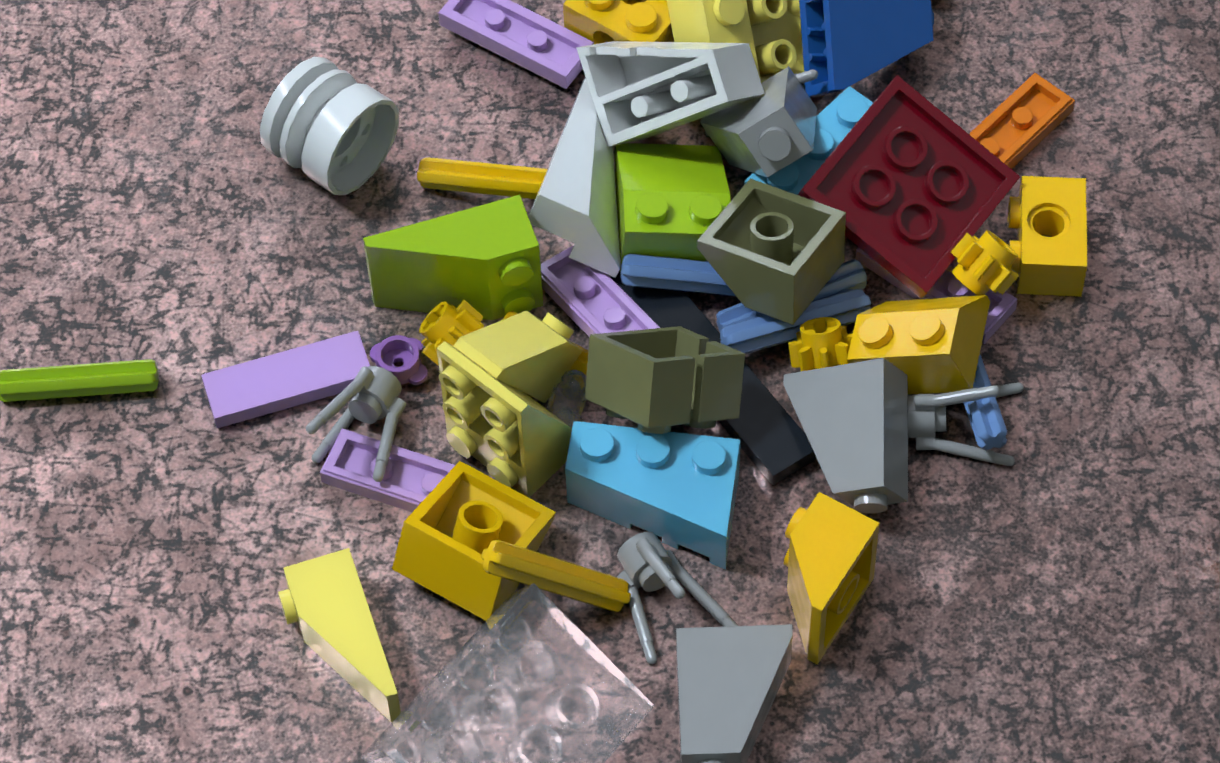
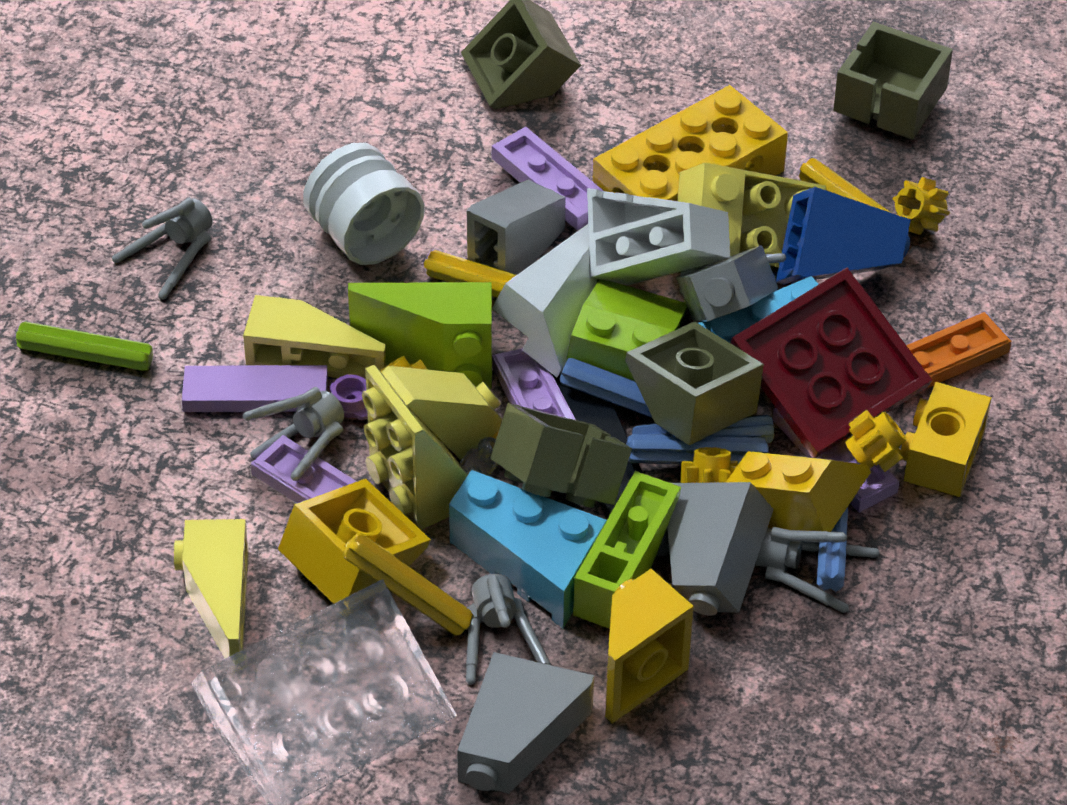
camera: 15 degrees right, 10 degrees down
none -> light grey plant [112,197,213,300]
none -> light yellow slope [243,295,386,379]
none -> light grey slope [467,180,566,275]
none -> lime slope [573,471,681,629]

